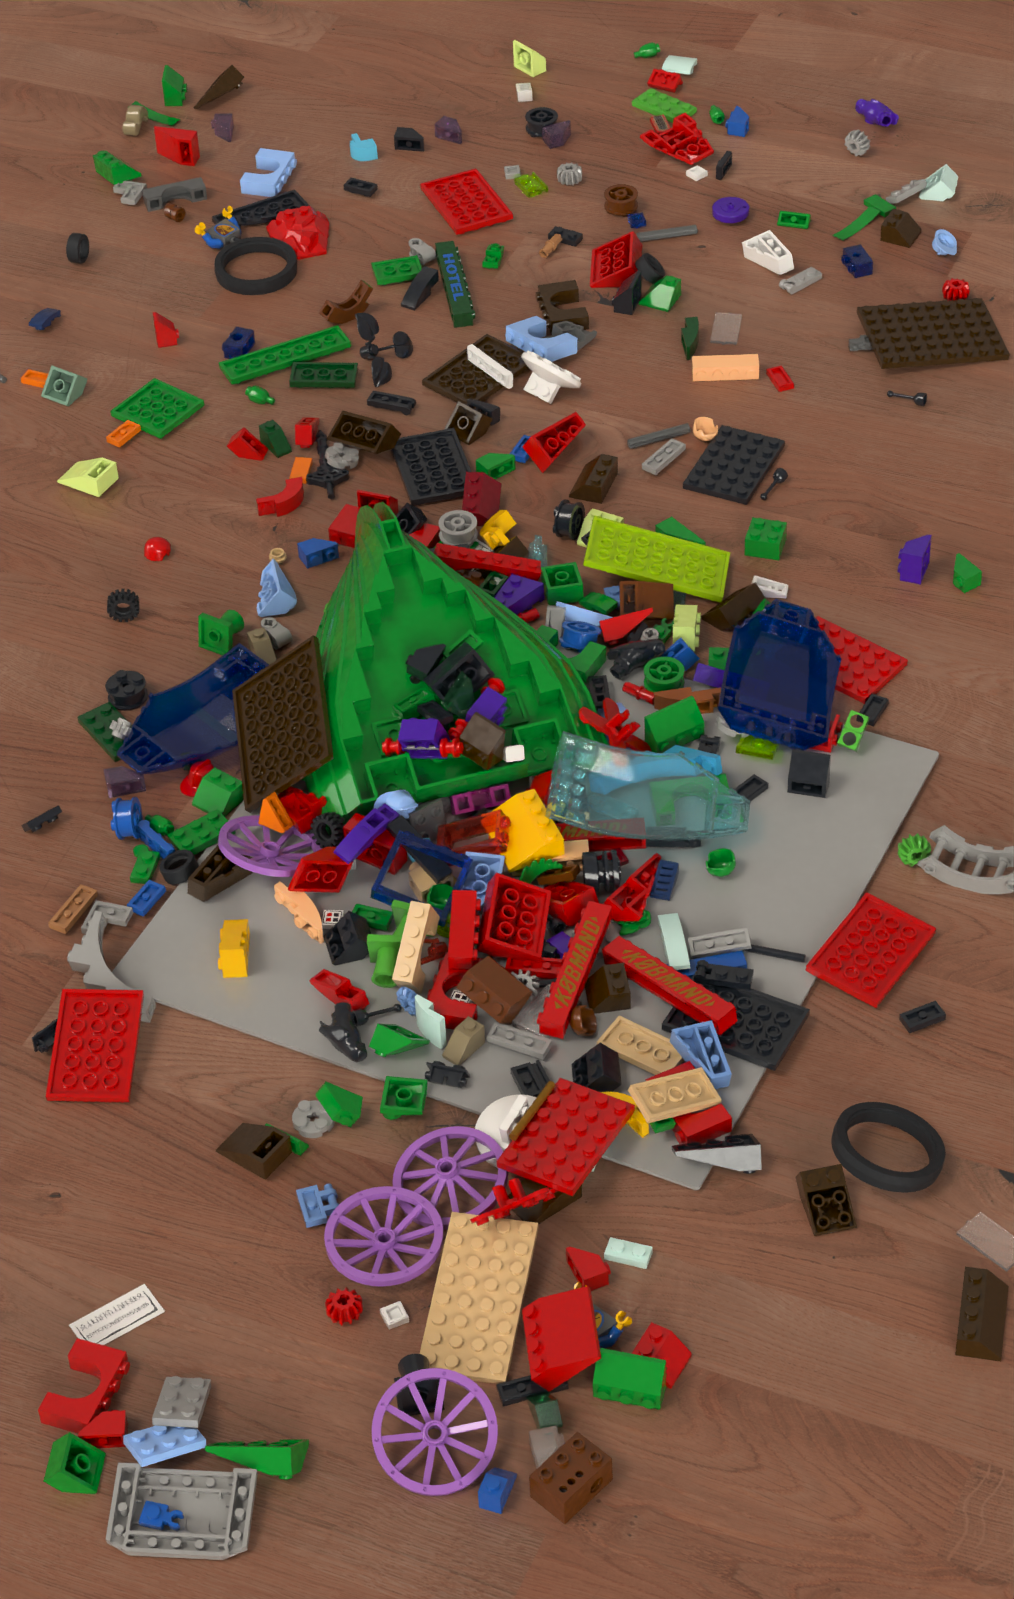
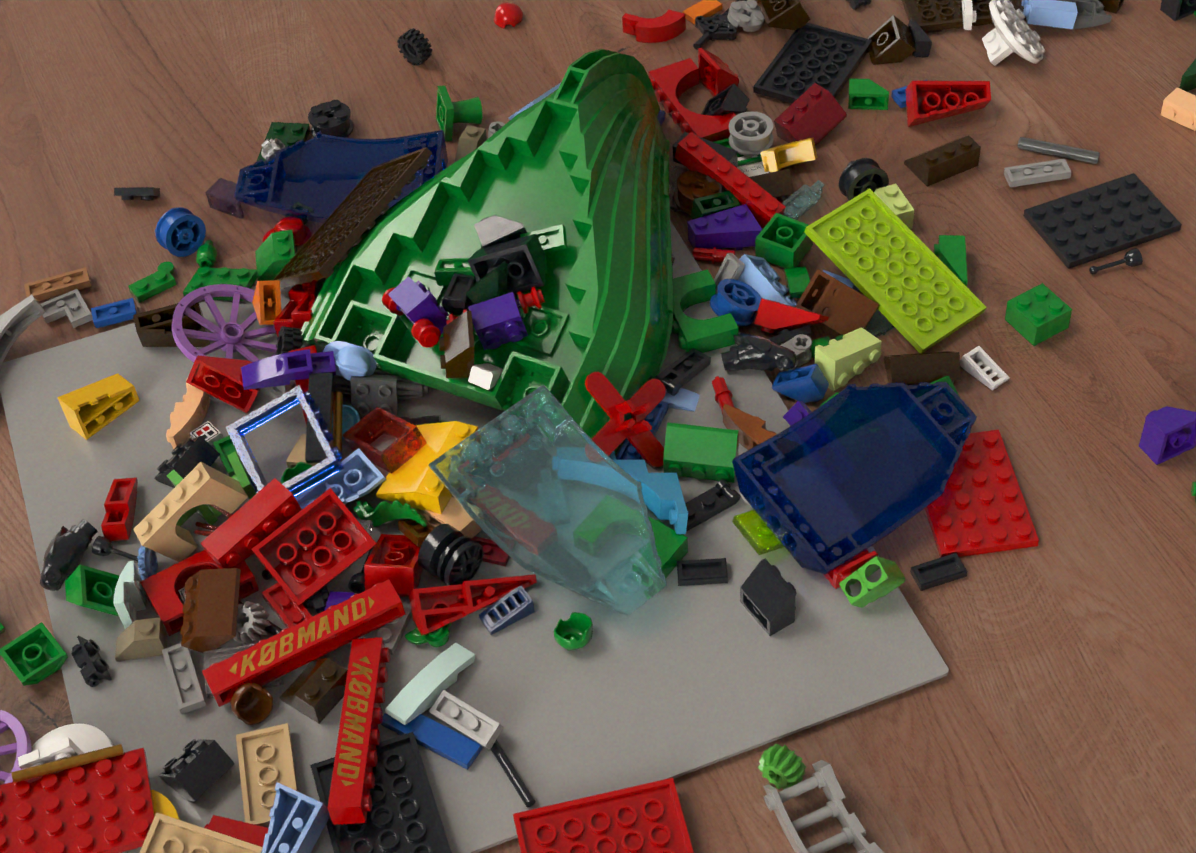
camera: 45 degrees right, 5 degrees up
blue plate [138,820,175,859] -> none
black tyre [159,849,199,885] -> none
magenta arch [449,784,511,815] -> none
black plate [510,1060,550,1098] -> none
green wheel [644,657,685,692] -> none
light nougat hair [693,417,718,441] -> none
black plate [694,960,754,990] -> none

